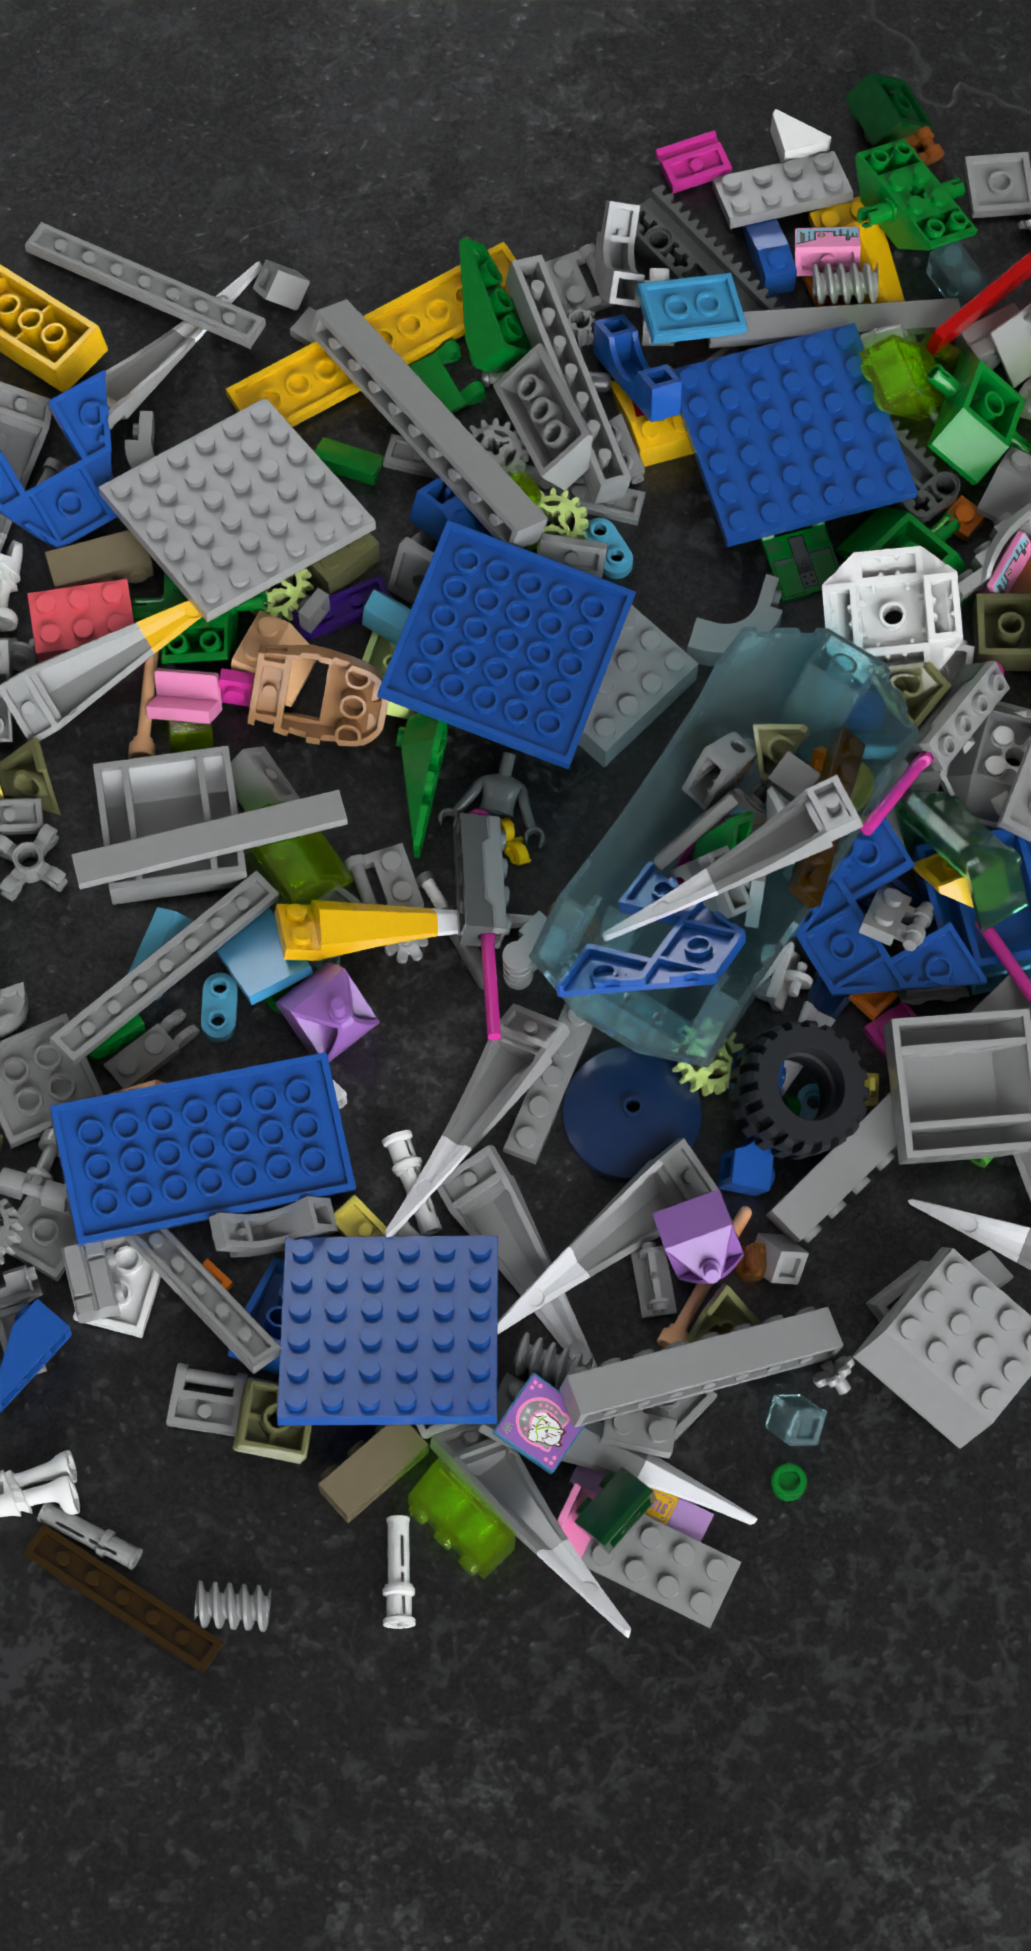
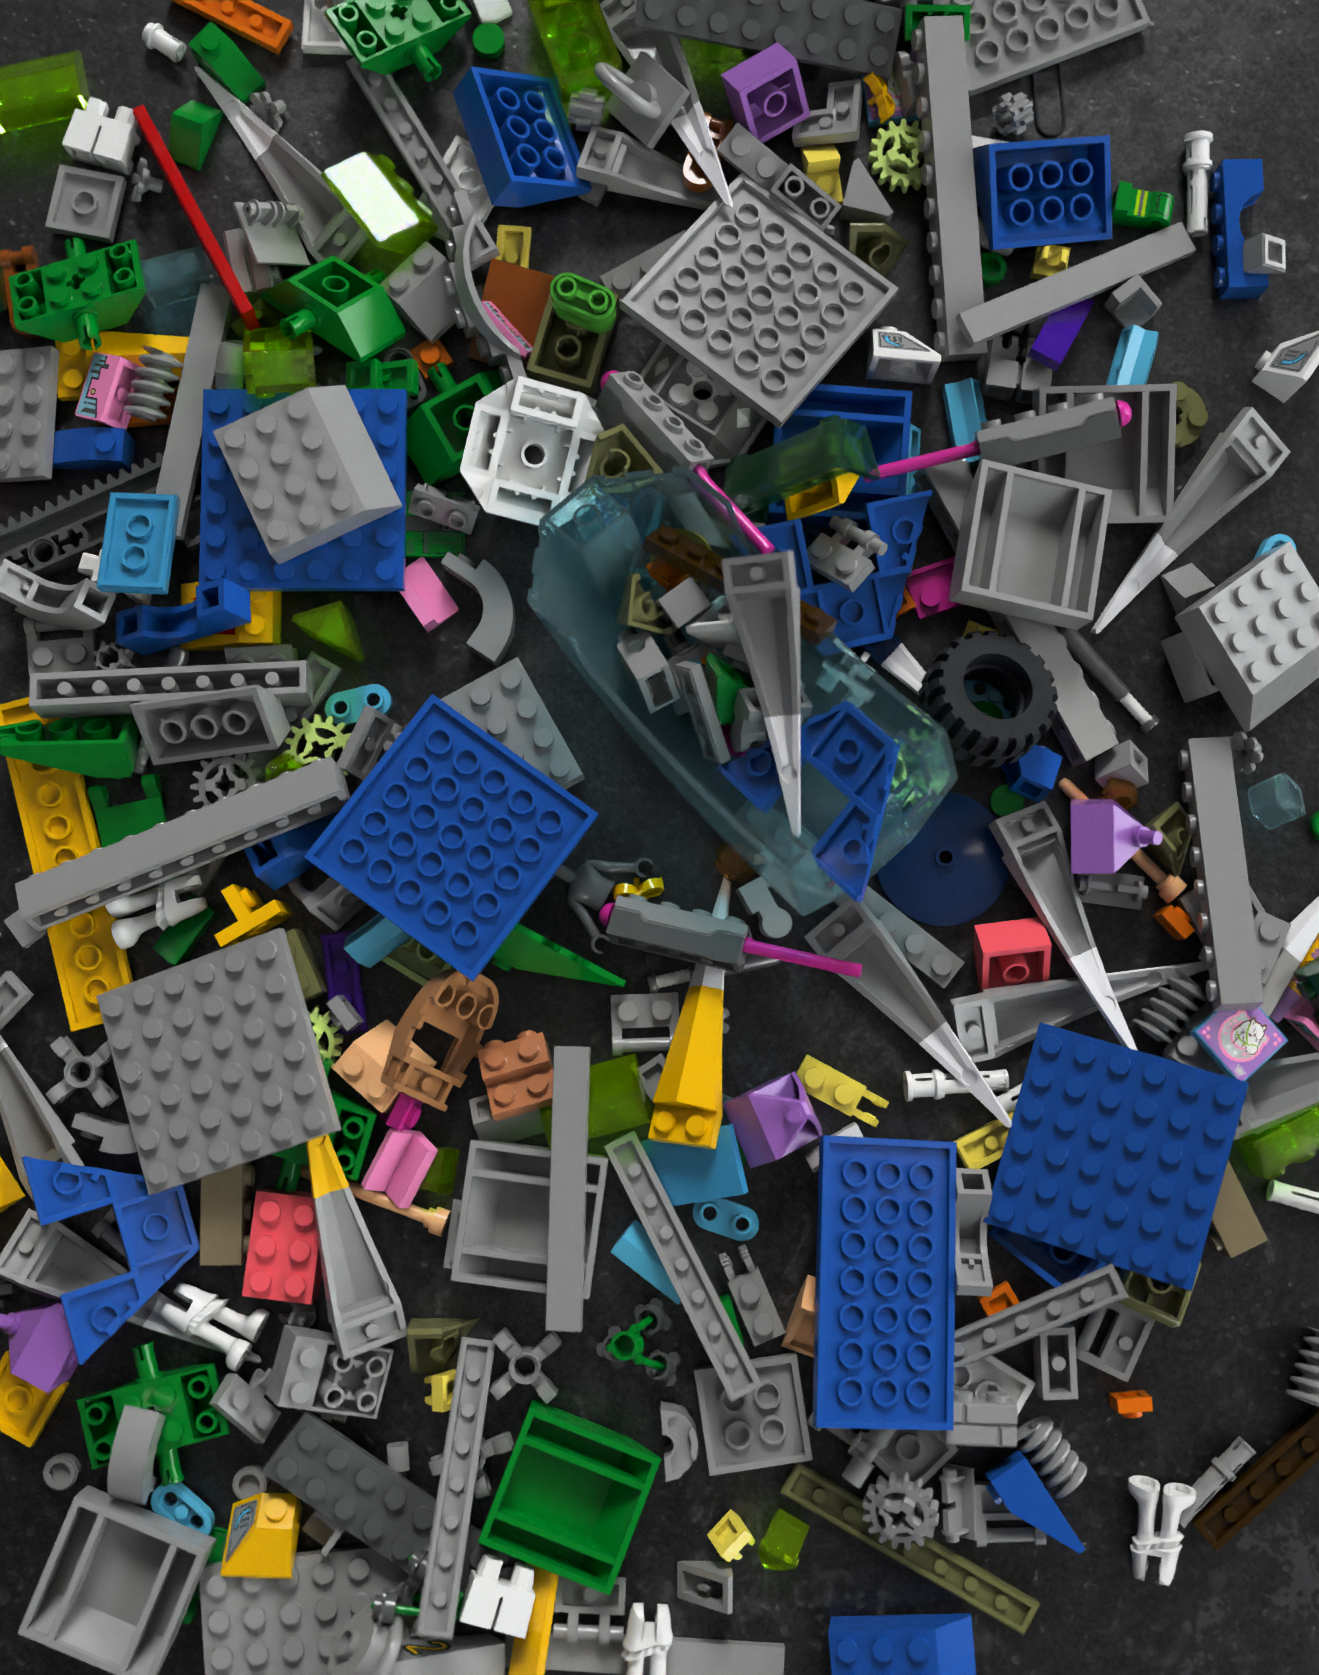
camera: 70 degrees left, 15 degrees up
none -> light grey pin [45,1036,119,1108]
none -> white piece [105,875,208,950]
none -> light grey slope [213,385,403,564]
none -> yellow bracket [214,884,295,948]
none -> clear neon green slope [291,600,365,664]
none -> green slope [346,358,419,397]
none -> bright pink panel [399,557,459,633]
none -> light grey hinge [408,483,481,535]
none -> nougat plate [477,1030,553,1122]
none -> dark grey plant [596,1297,681,1387]
none -> light yellow hinge [796,1054,889,1127]
none -> coral slope [973,917,1052,993]
none -> green tile [988,784,1024,818]
none -> light grey piece [1017,1416,1087,1499]
none -> light grey brick [1032,1323,1078,1400]
none -> flat silver piece [1060,628,1160,733]
none -> orange plate [1109,1390,1153,1418]
none -> orange plate [1153,905,1195,940]

